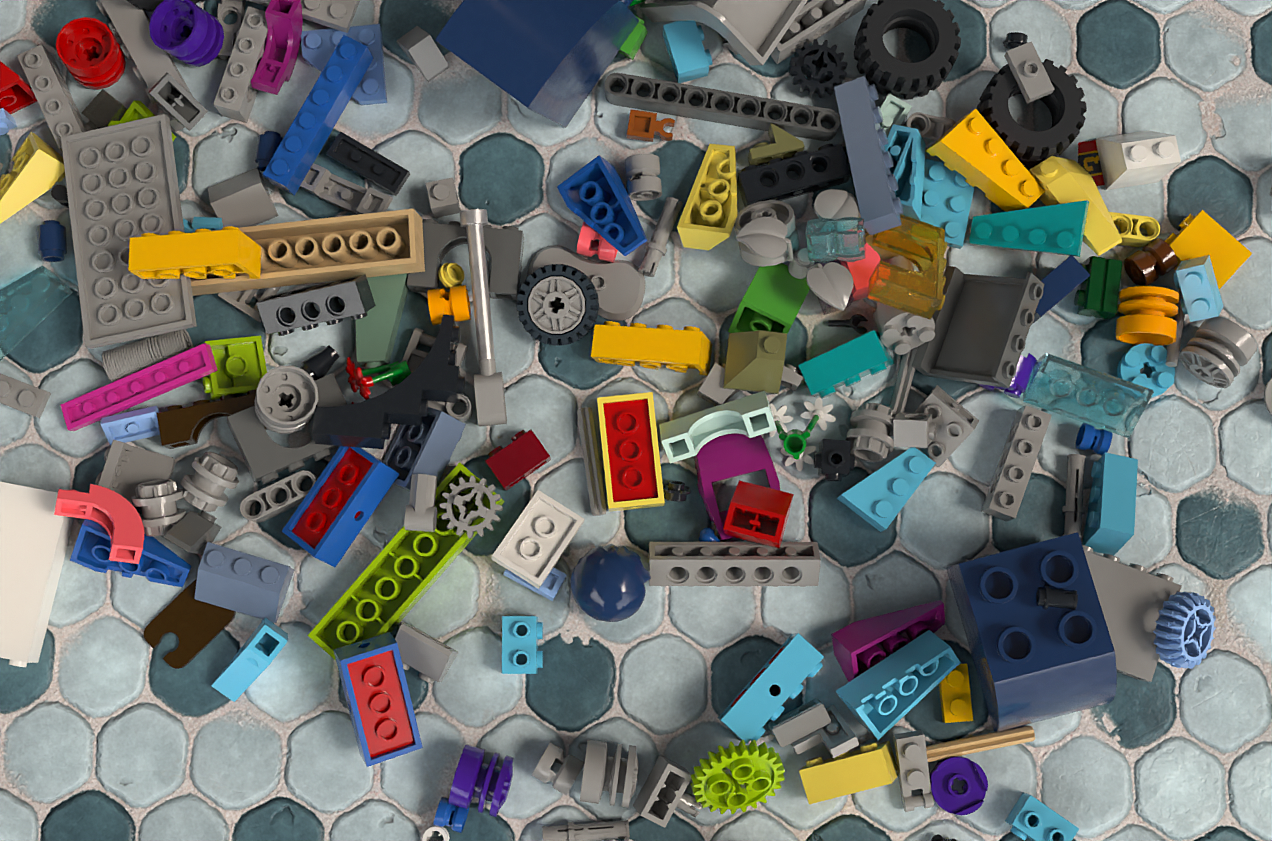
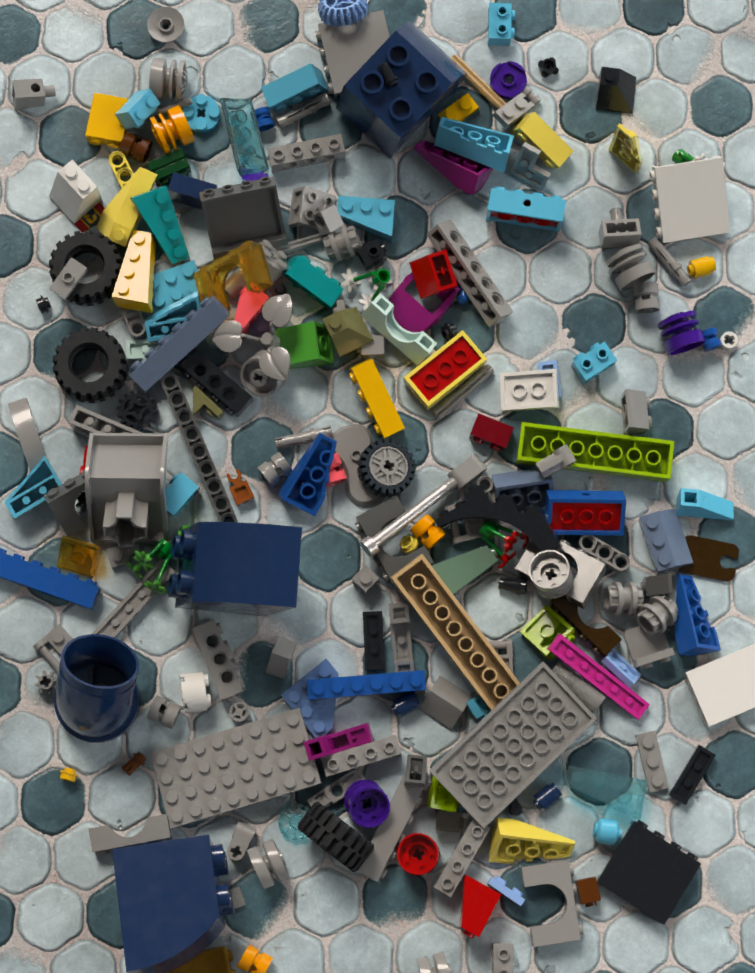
camera: 125 degrees left, 0 degrees up
coral arch [54,484,144,564] -> none
yellow wedge [128,226,261,279] -> none
brick [256,274,376,336] -> none
brick [333,632,423,767] -> none
light grey gear [440,476,503,539] -> none
dark blue piece [571,544,651,622] -> none
light yellow wedge [677,144,737,250] -> none
lime gear [691,740,785,814] -> none
light grey slope [767,698,831,747] -> none
clear light blue brick [806,217,866,263] -> none

